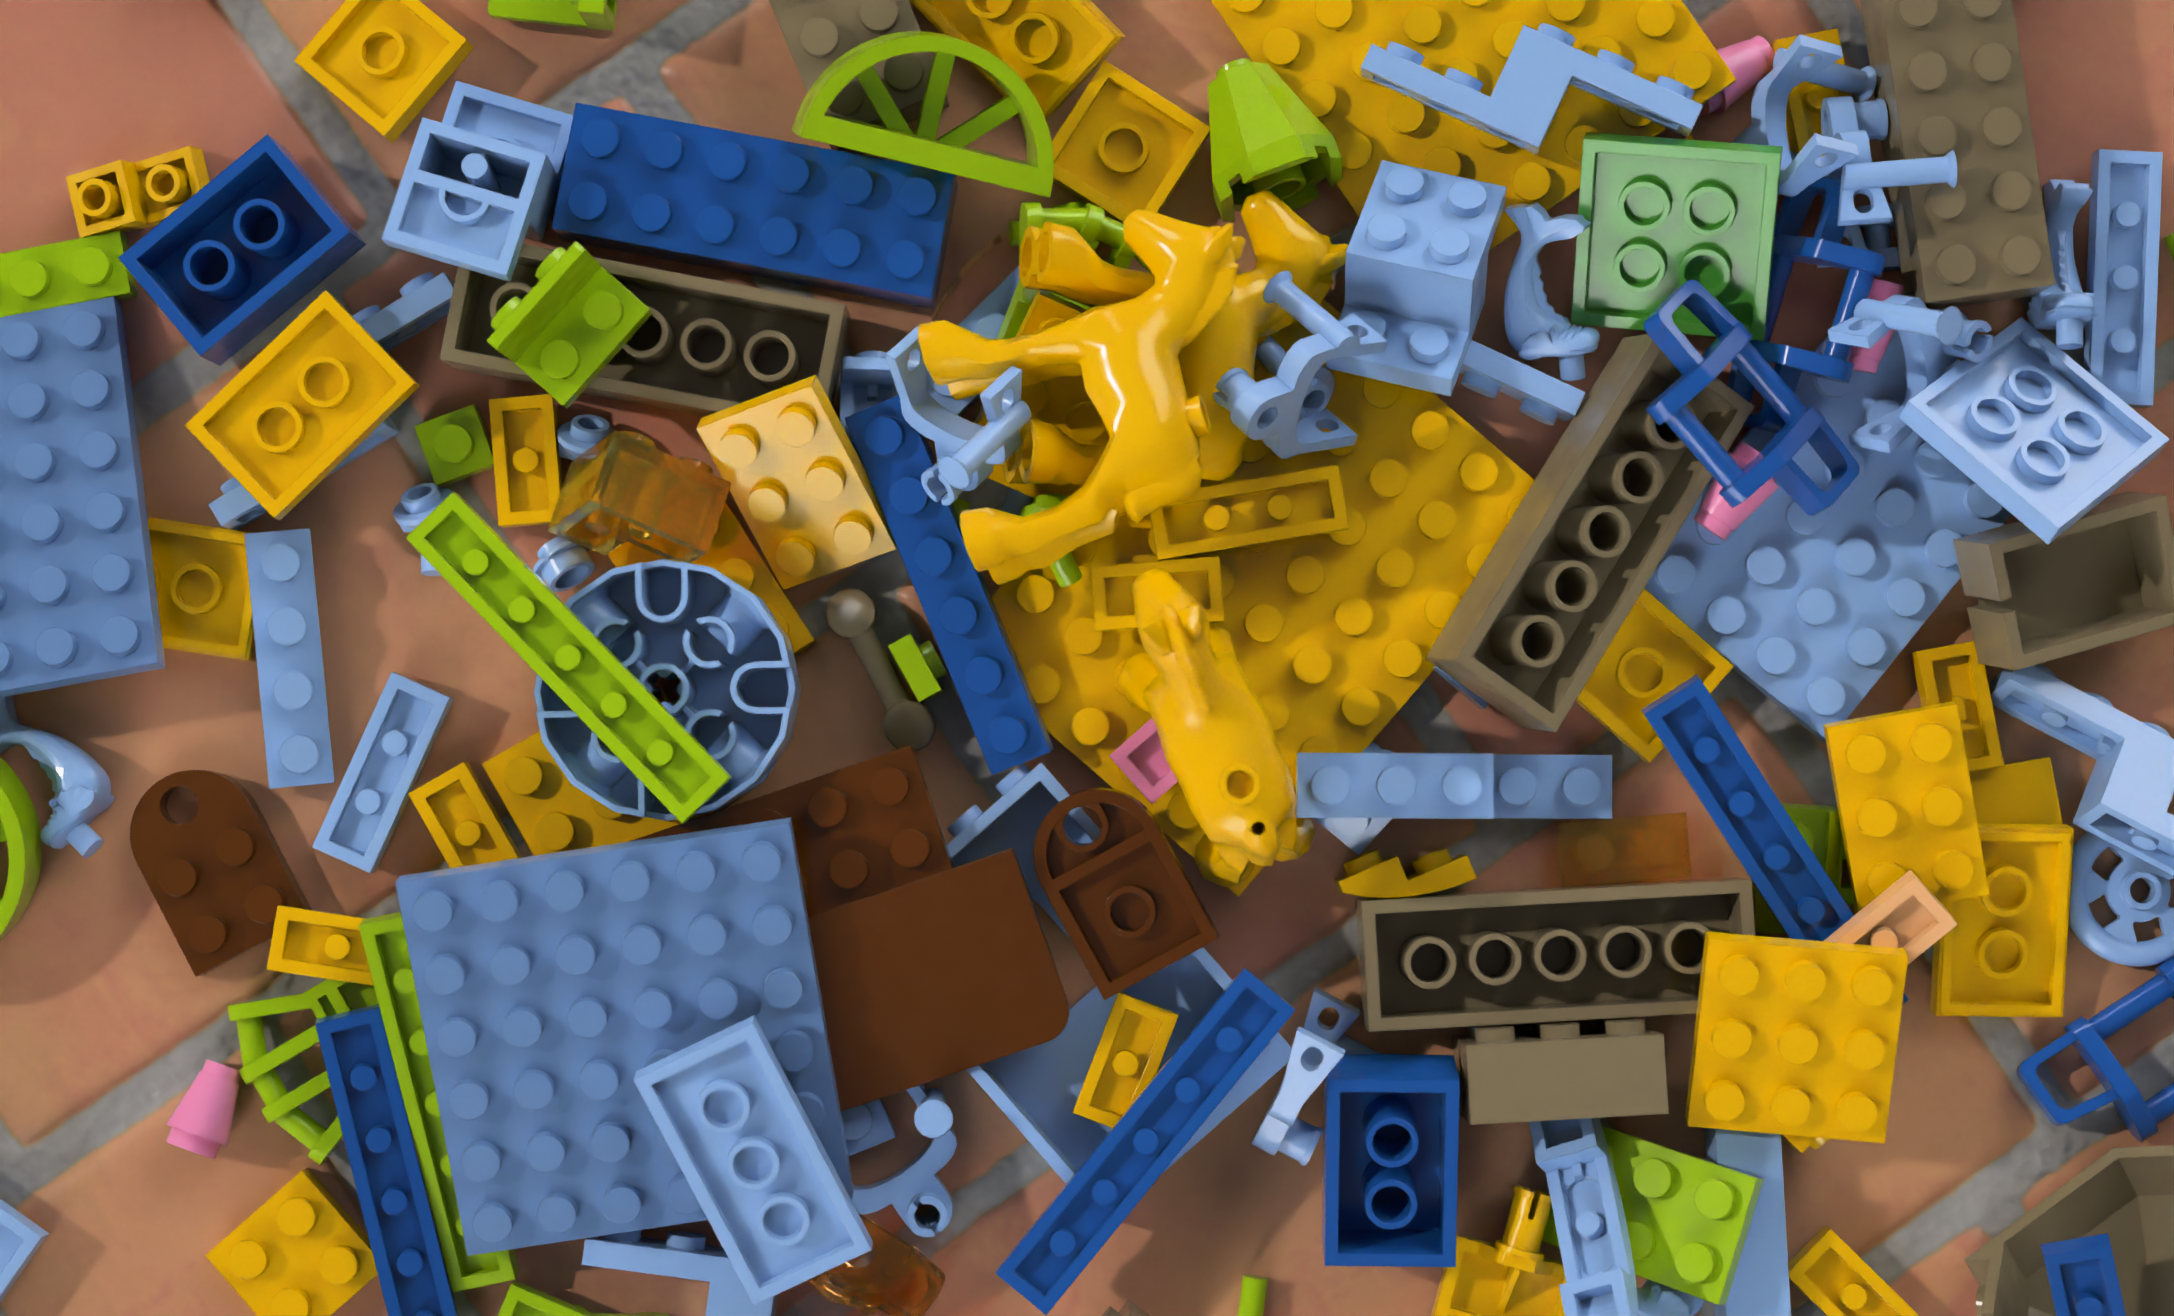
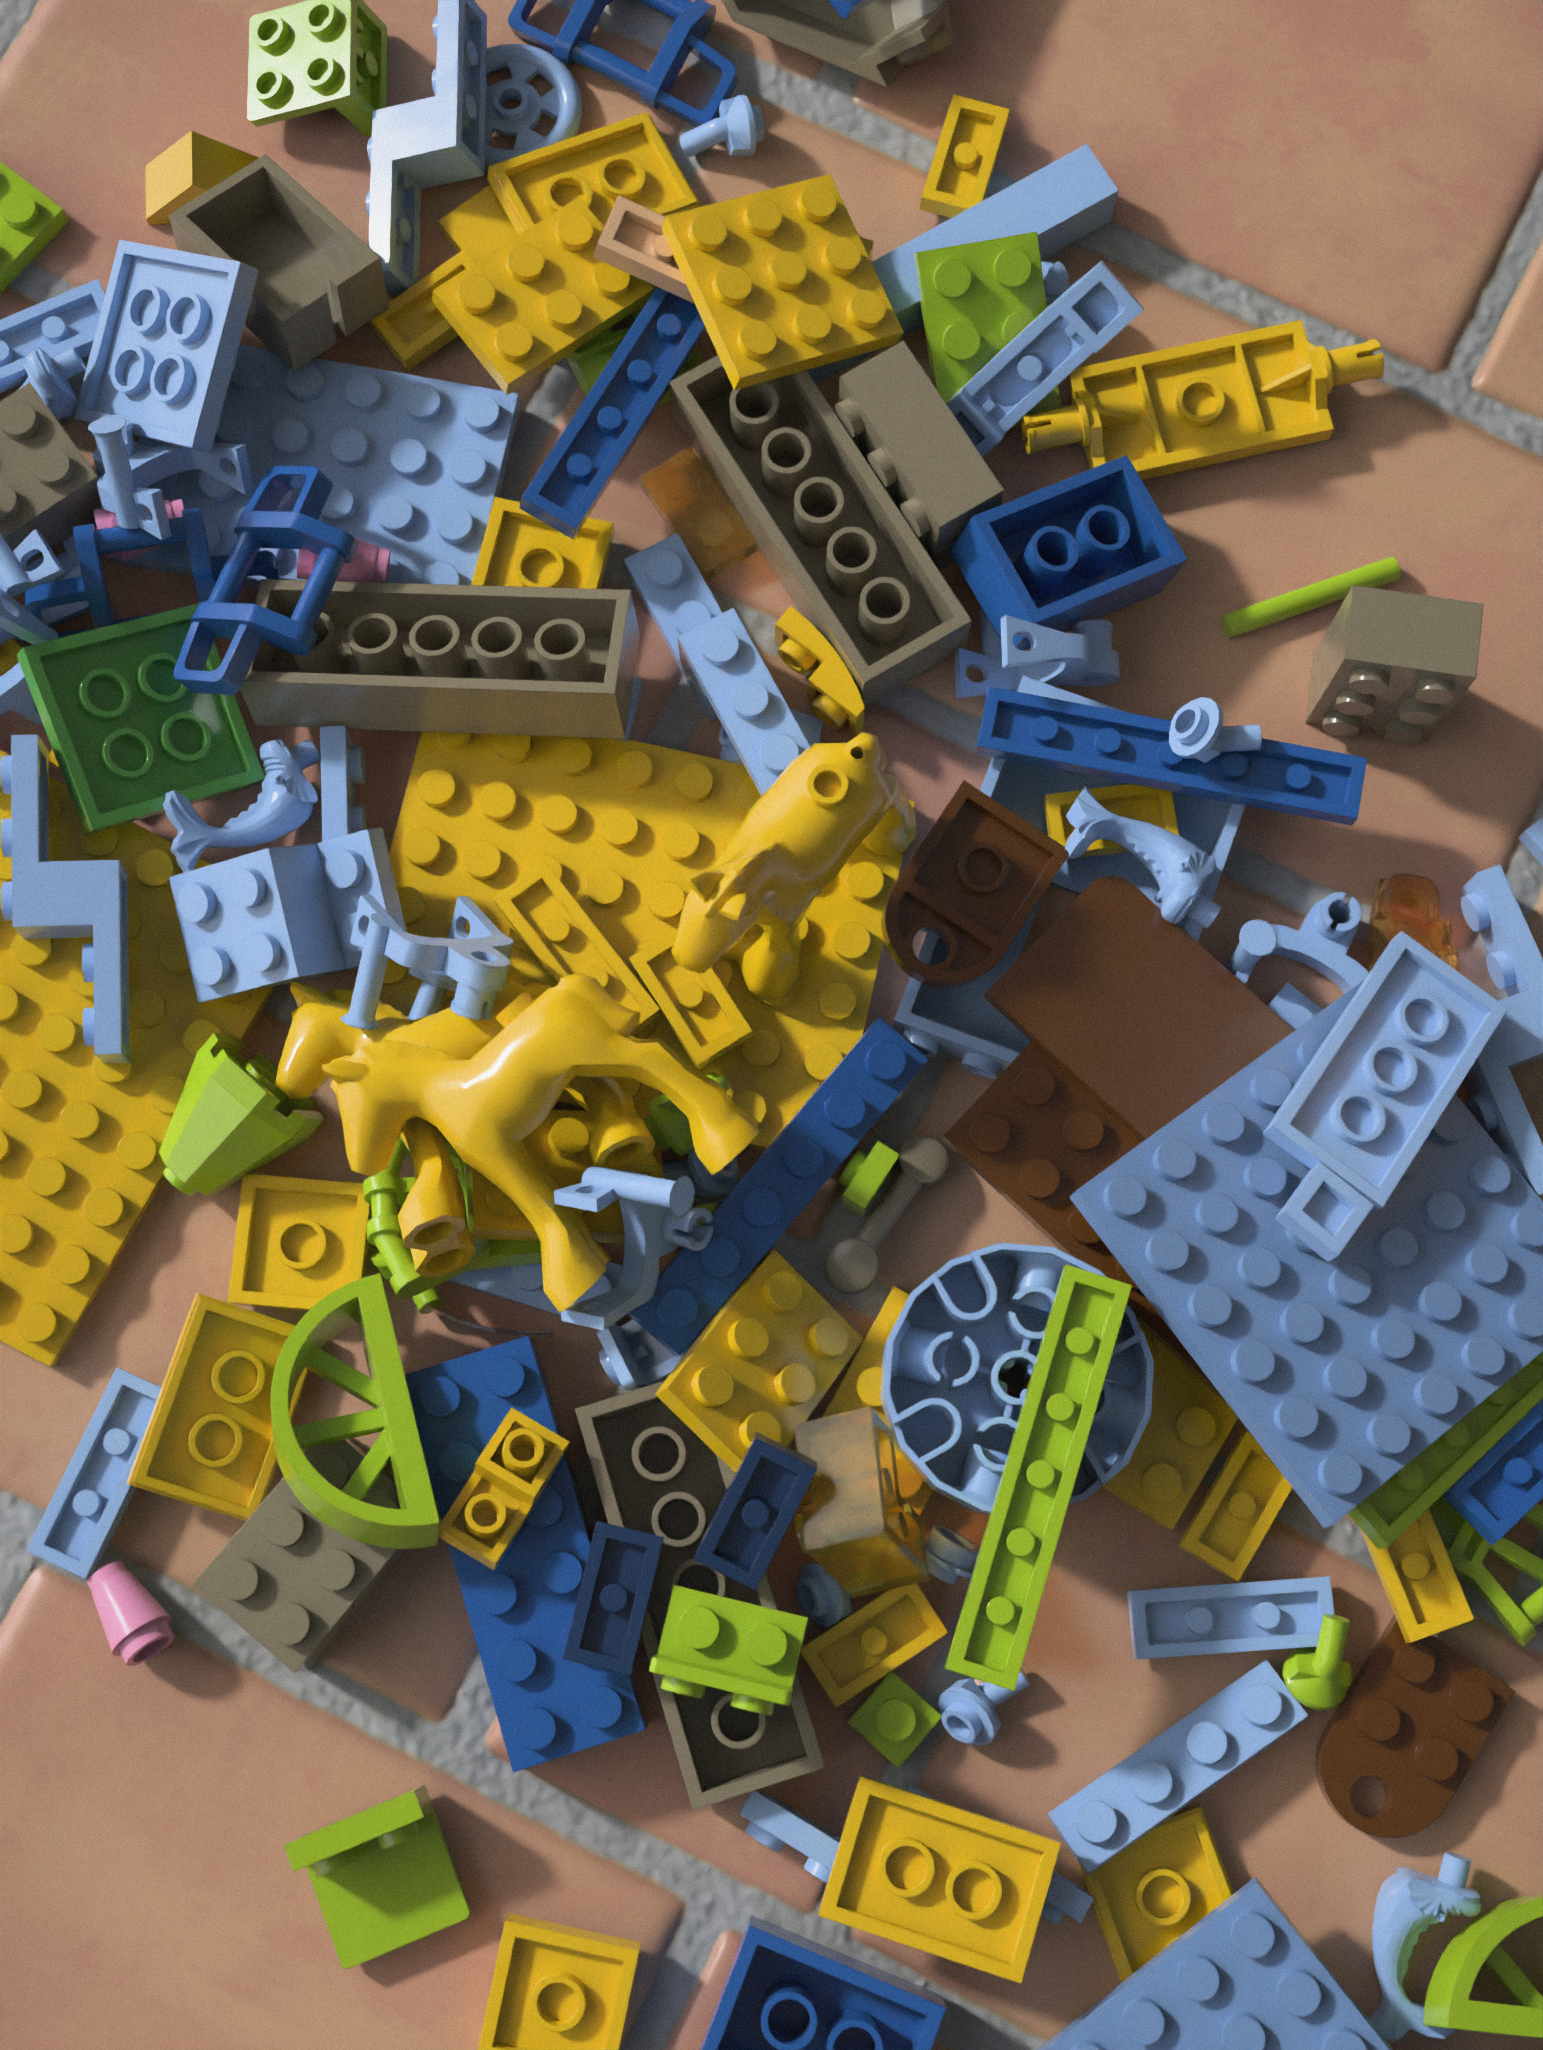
camera: 120 degrees left, 10 degrees down
light blue bracket [381,81,573,282] -> none
bright pink plate [1109,718,1178,804] -> none
none -> yellow slope [438,1407,569,1571]
none -> dark blue plate [563,1521,665,1676]
none -> light blue plate [680,94,764,157]
none -> dark blue plate [694,1432,818,1590]
none -> light blue animal [1064,785,1221,929]
none -> light blue plate [1169,697,1262,763]
none -> light blue plate [1275,1162,1374,1262]
none -> lime plate [1282,1614,1352,1710]

